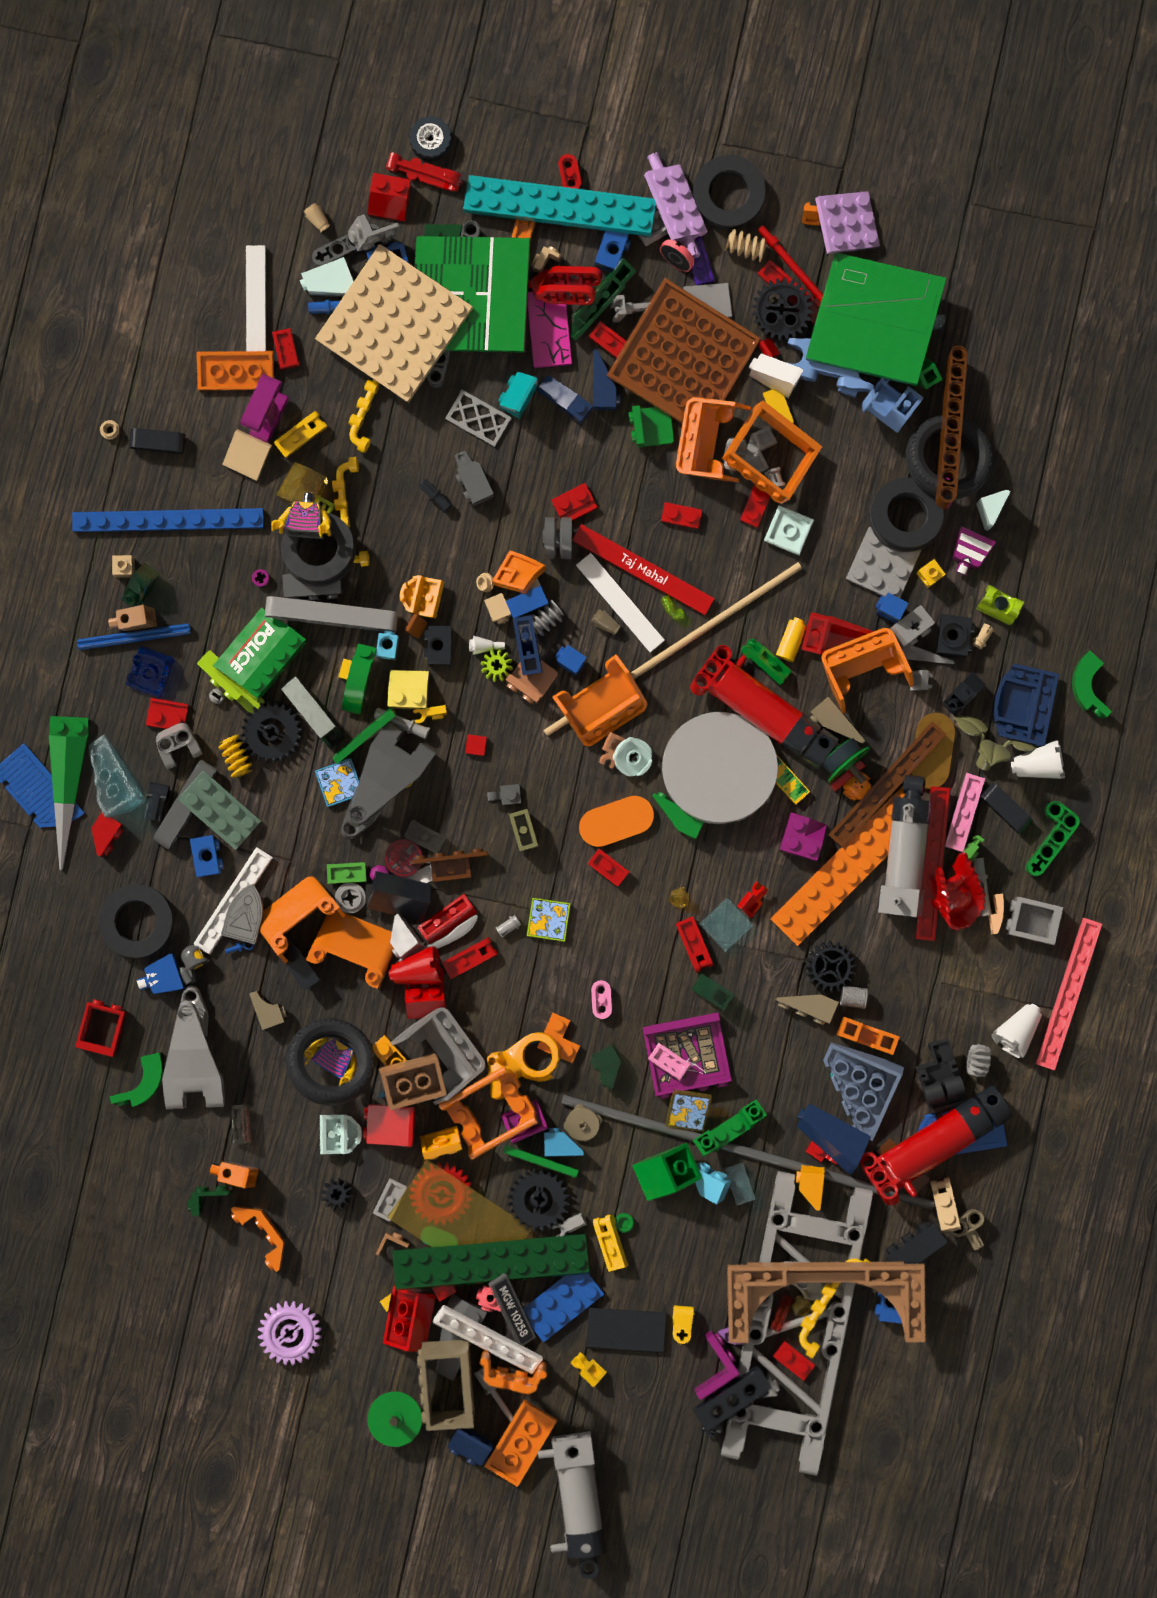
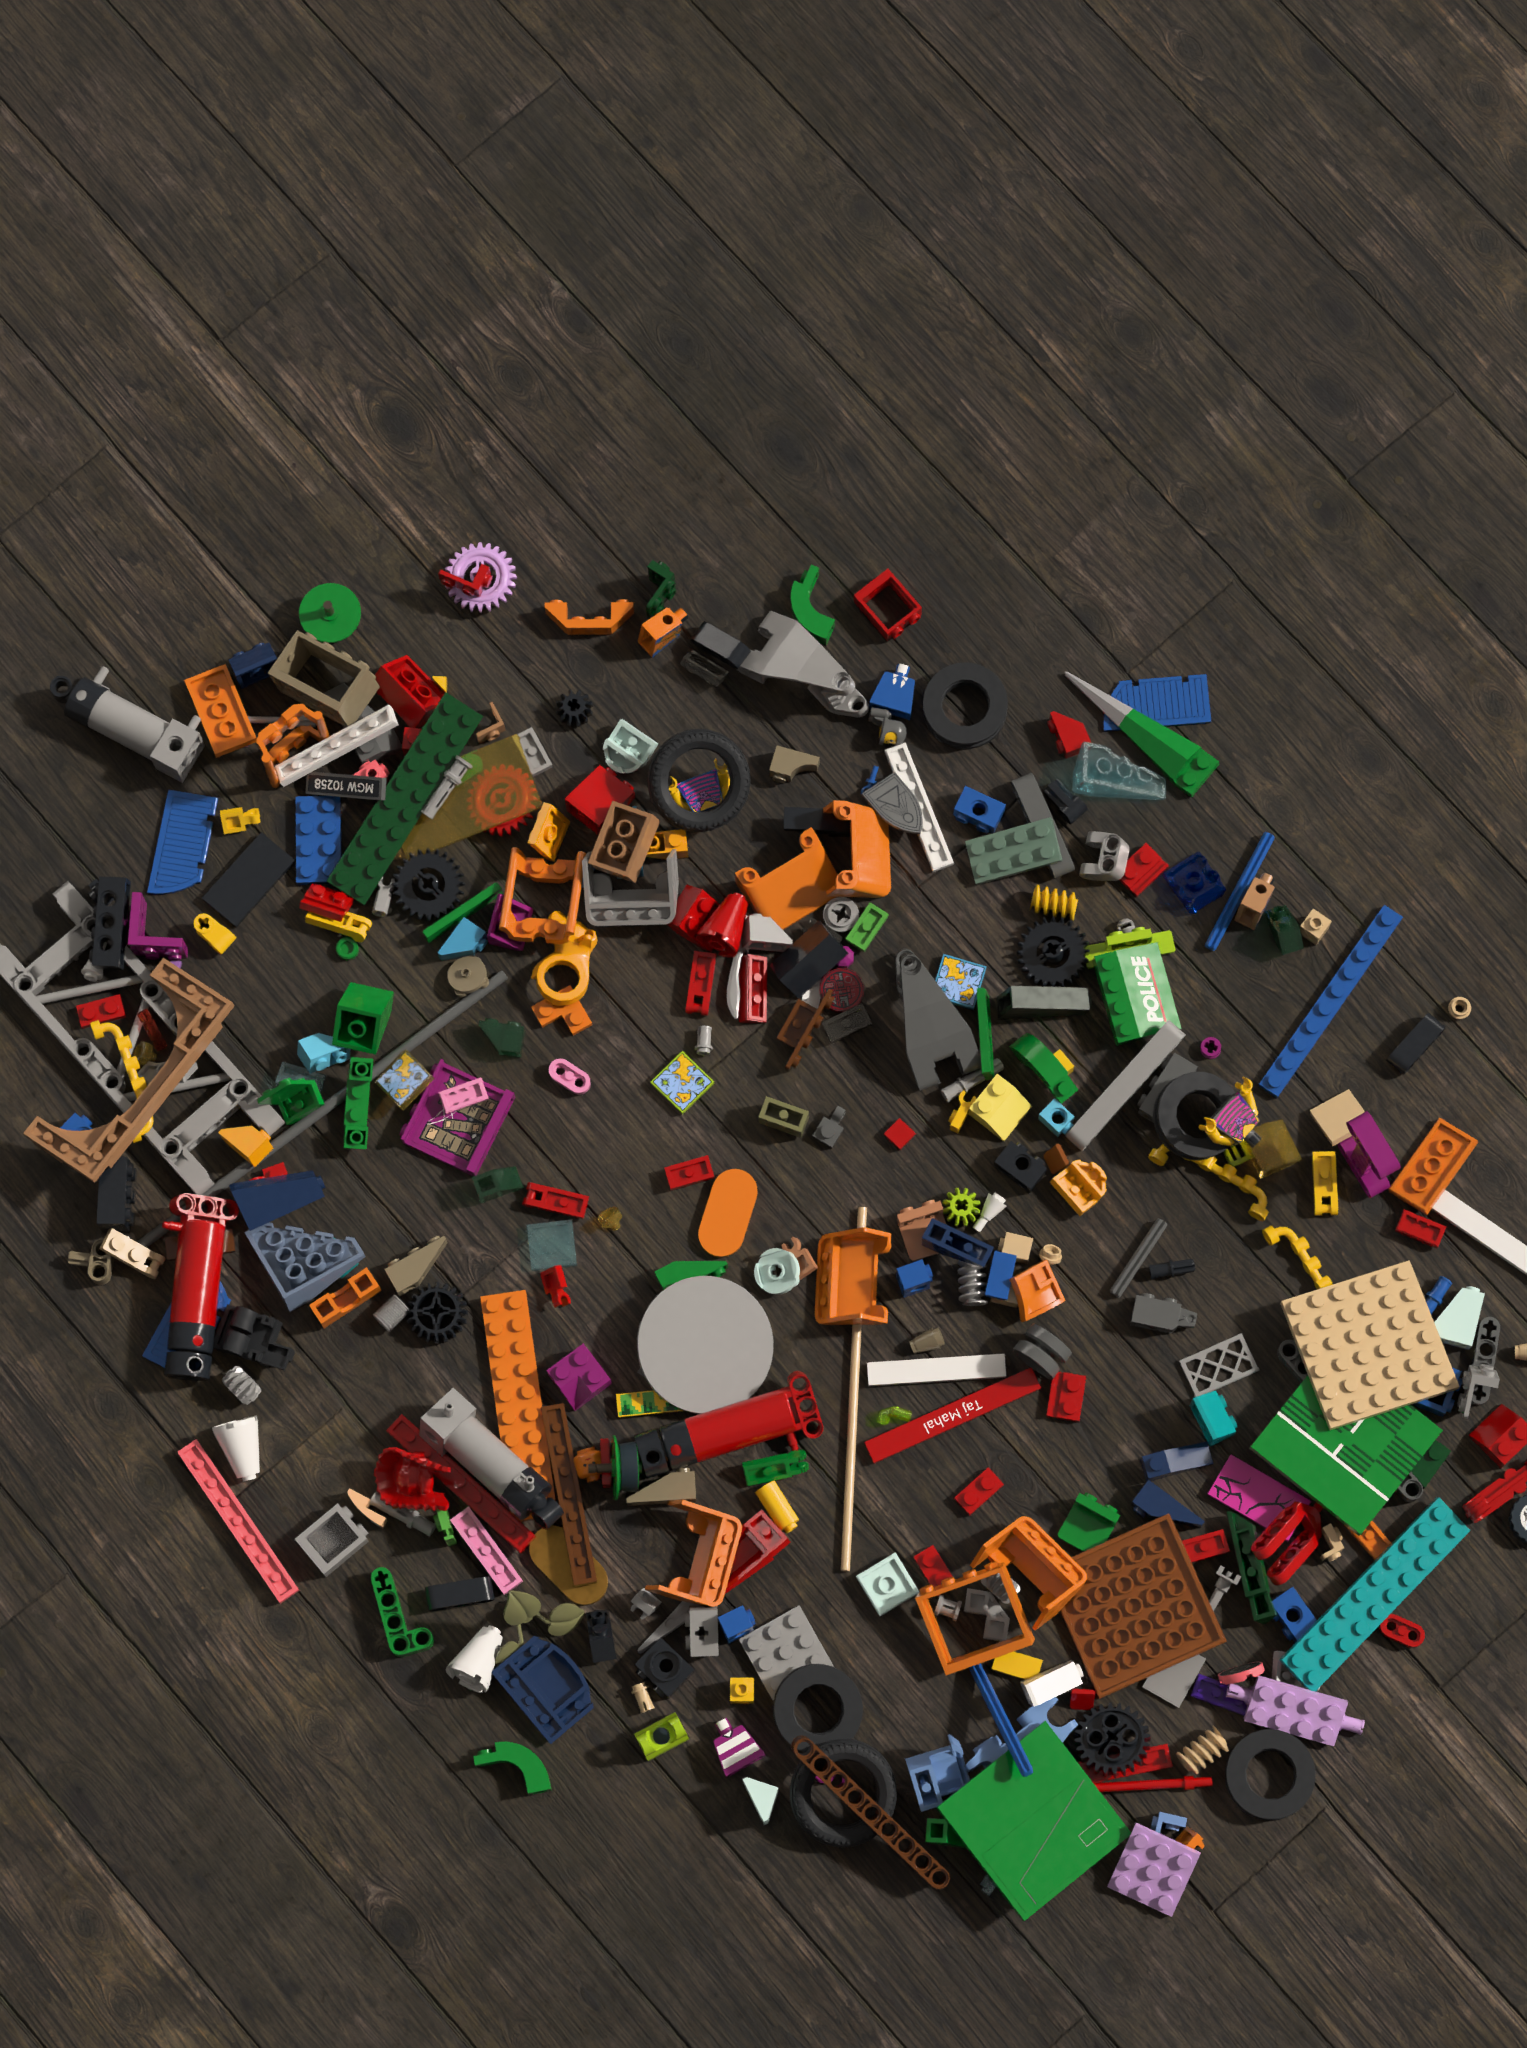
camera: 130 degrees right, 10 degrees down
none -> blue piece [147,790,218,895]
none -> green bracket [257,1078,325,1125]
none -> red plate [299,883,354,922]
none -> light grey pin [421,755,473,819]
none -> red bracket [438,564,492,597]
none -> black beam [690,621,751,669]
none -> blue axle [969,1663,1033,1777]
none -> dark grey axle [1110,1218,1167,1298]
none -> medium blue bracket [1150,1812,1187,1833]

